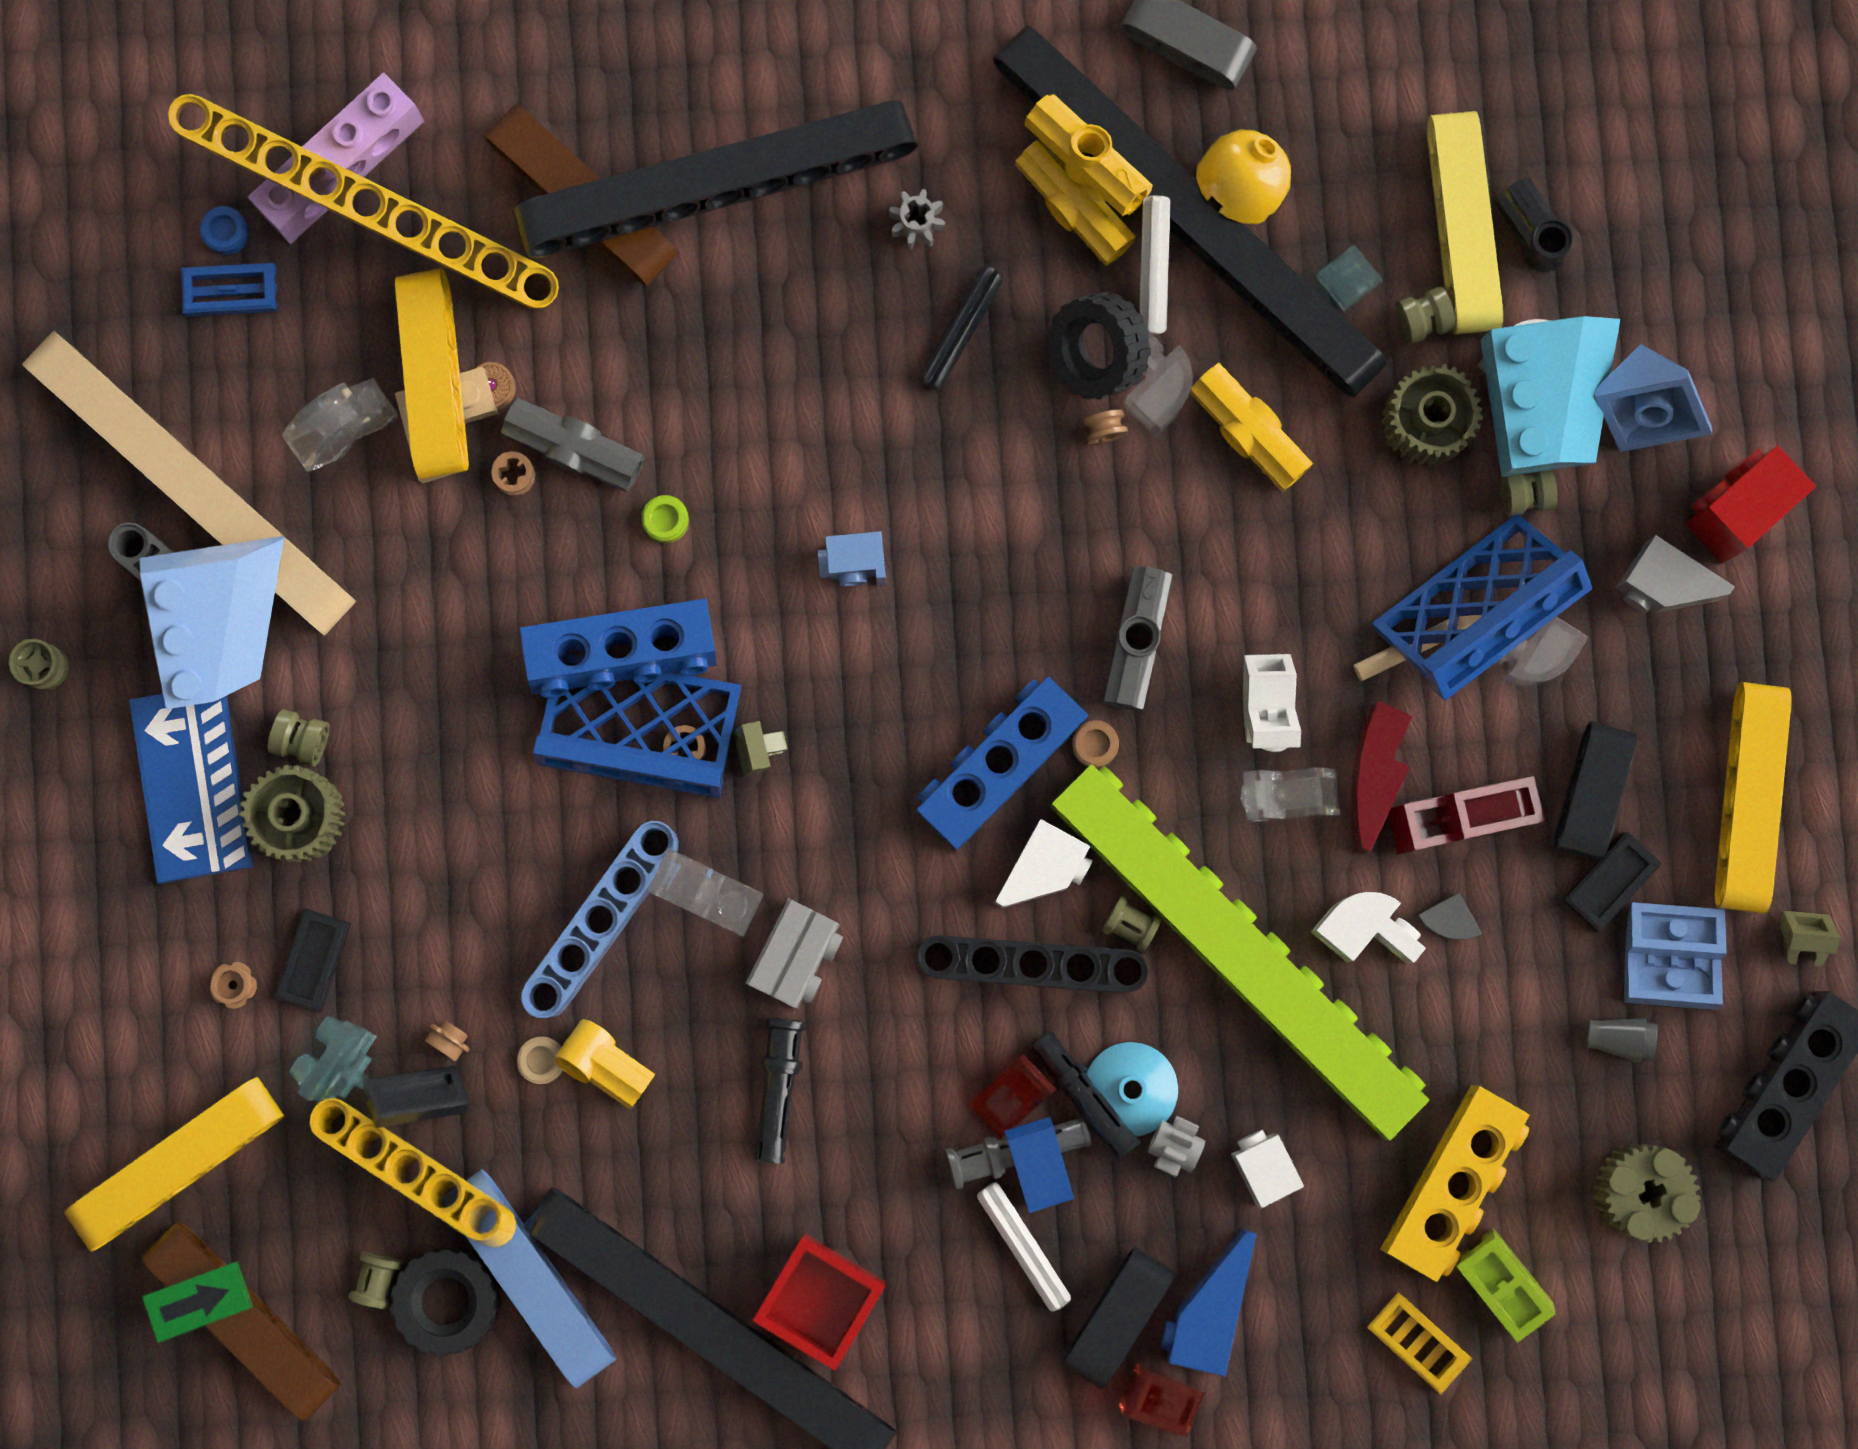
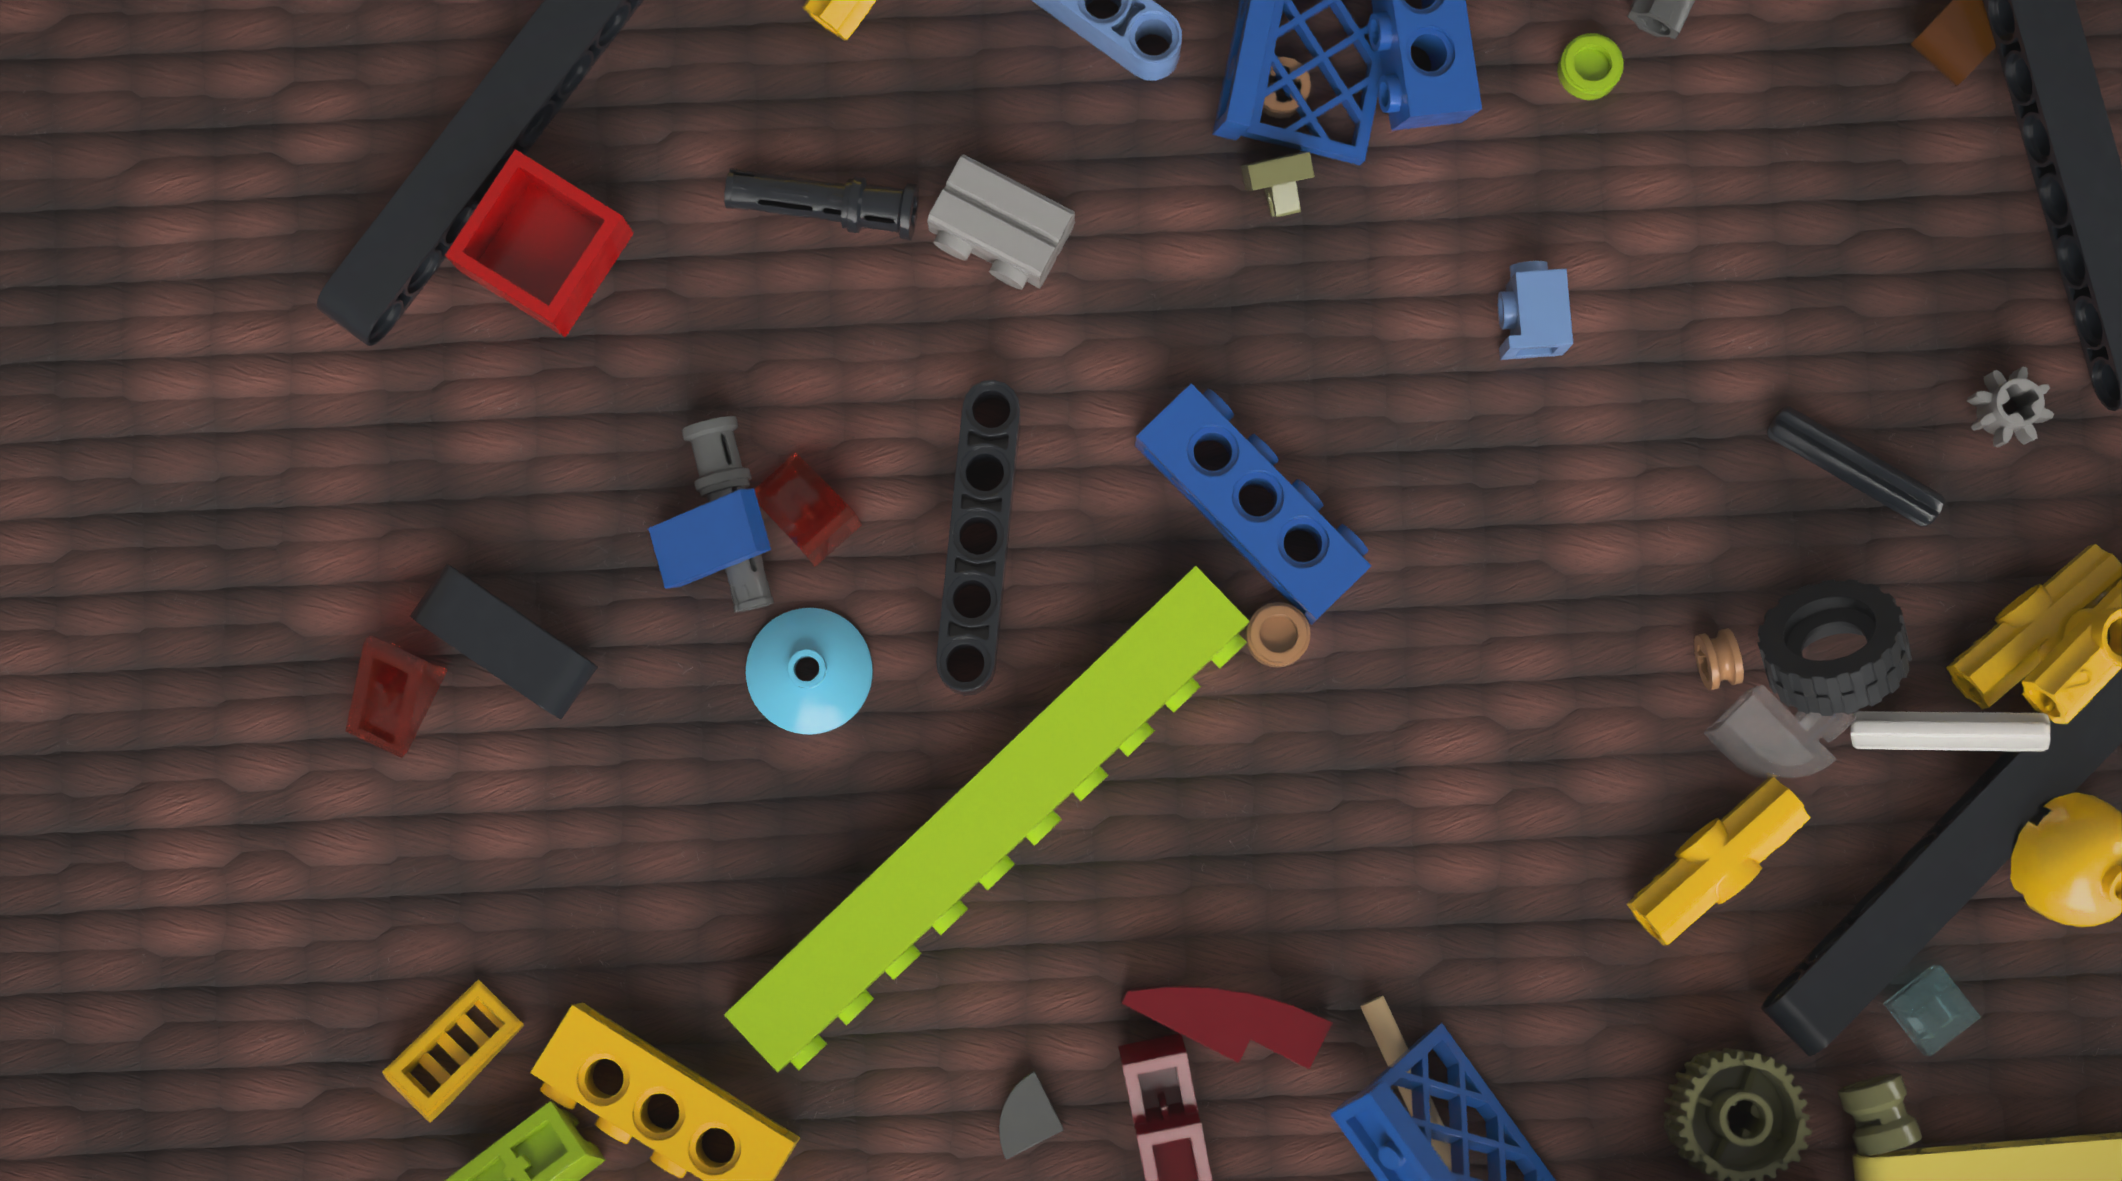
camera: 95 degrees right, 0 degrees up
clear brick [648,848,764,937] -> none
white axle [977,1182,1071,1312] -> none
white slope [994,819,1093,908] -> none
black pin [1029,1031,1141,1162] -> none
olive bush [1101,896,1163,955] -> none
dark grey piece [1103,566,1173,711] -> none
light grey gear [1147,1116,1205,1177] -> none
blue slope [1160,1229,1256,1376] -> none
white brick [1231,1130,1304,1208] -> none
clear brick [1241,767,1340,822] -> none
white brick [1243,654,1301,752] -> none
white brick [1311,892,1426,964] -> none

